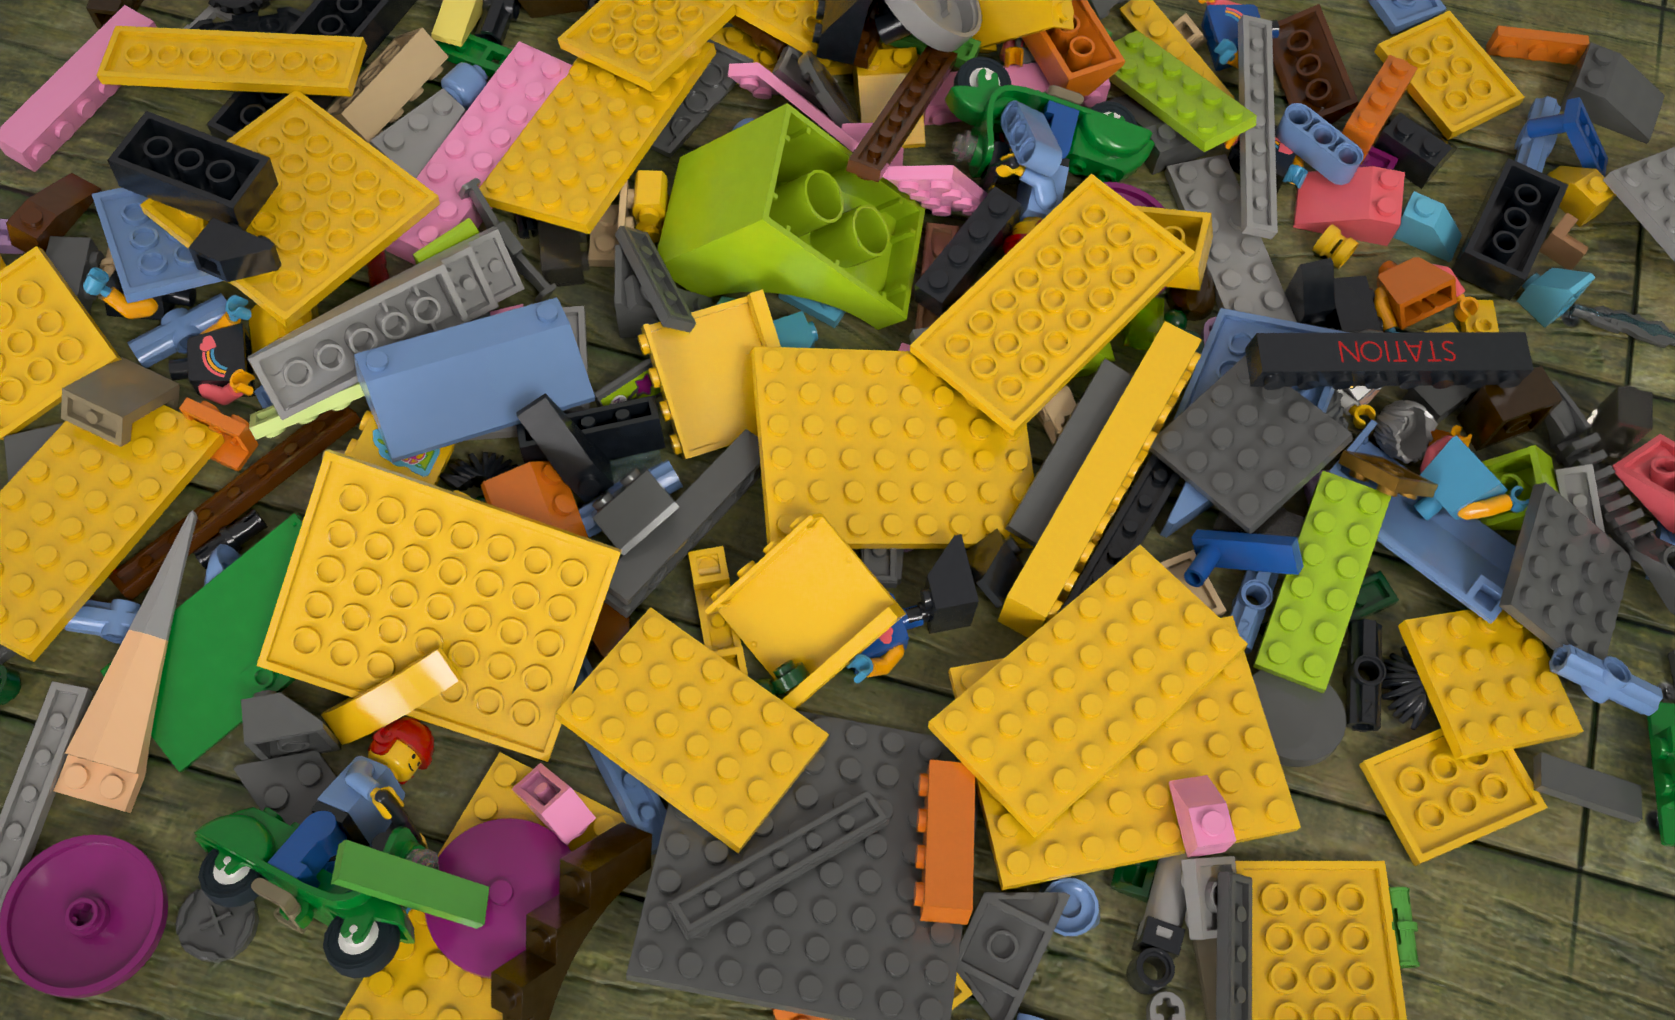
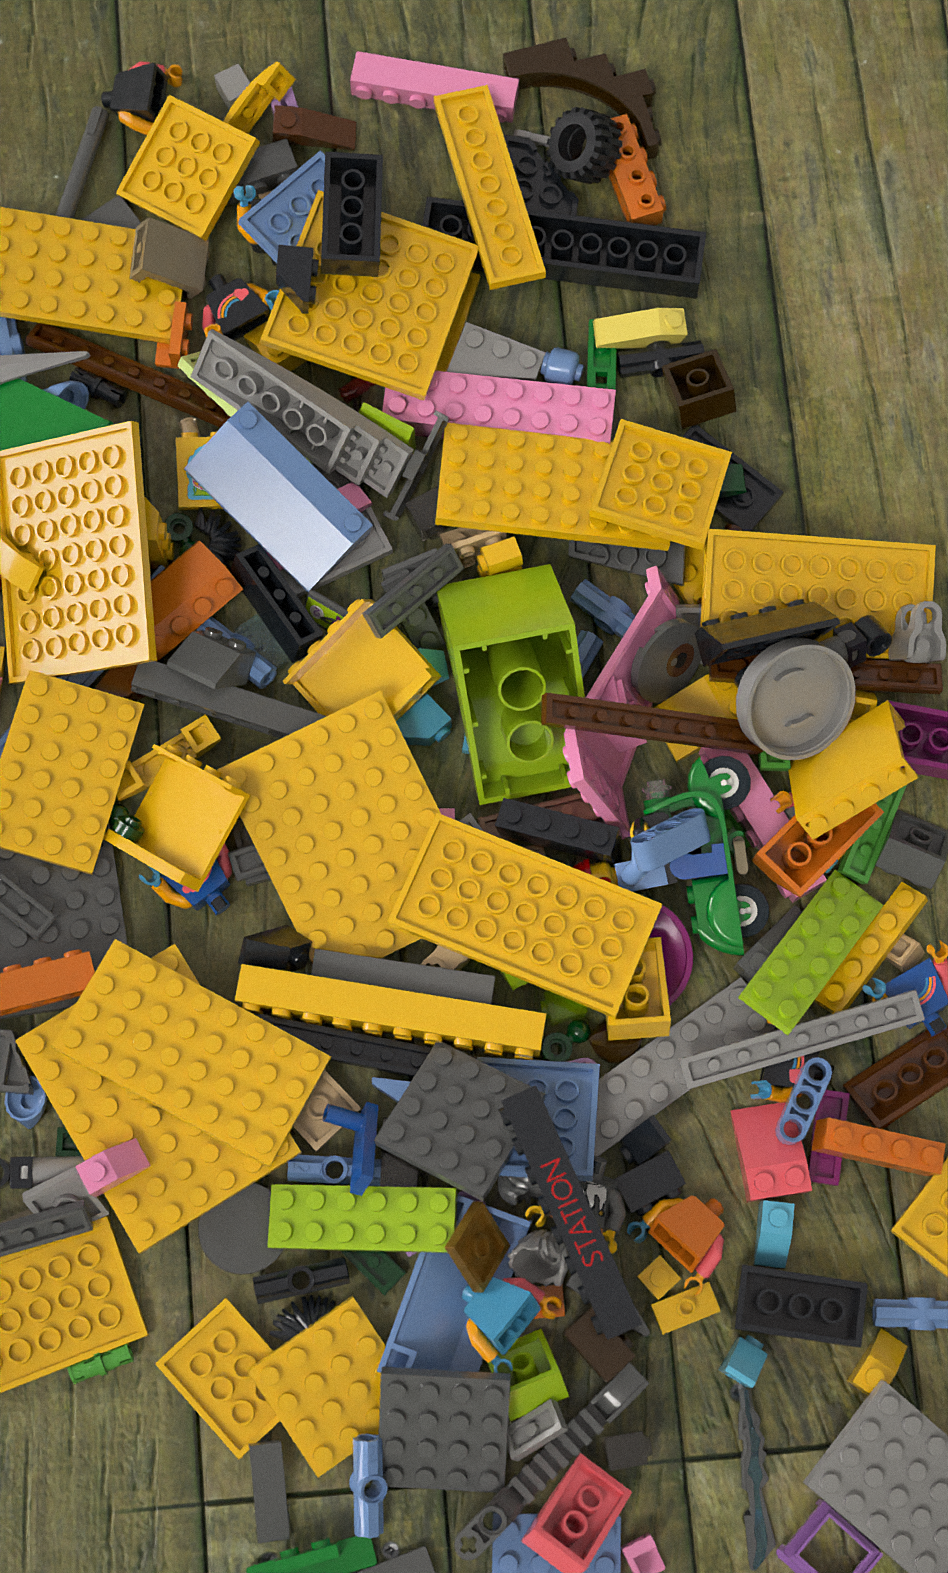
camera: 75 degrees right, 10 degrees up
medium blue piece [127,293,227,368] -> none
tan slope [326,27,448,144] -> none
black slope [516,393,614,503] -> none
black slope [917,534,979,634] -> none
yellow wheel [1312,224,1359,269] -> none
black slope [1374,112,1458,189] -> none
blue piece [1527,97,1608,177] -> none
medium nougat panel [1539,212,1588,270] -> none

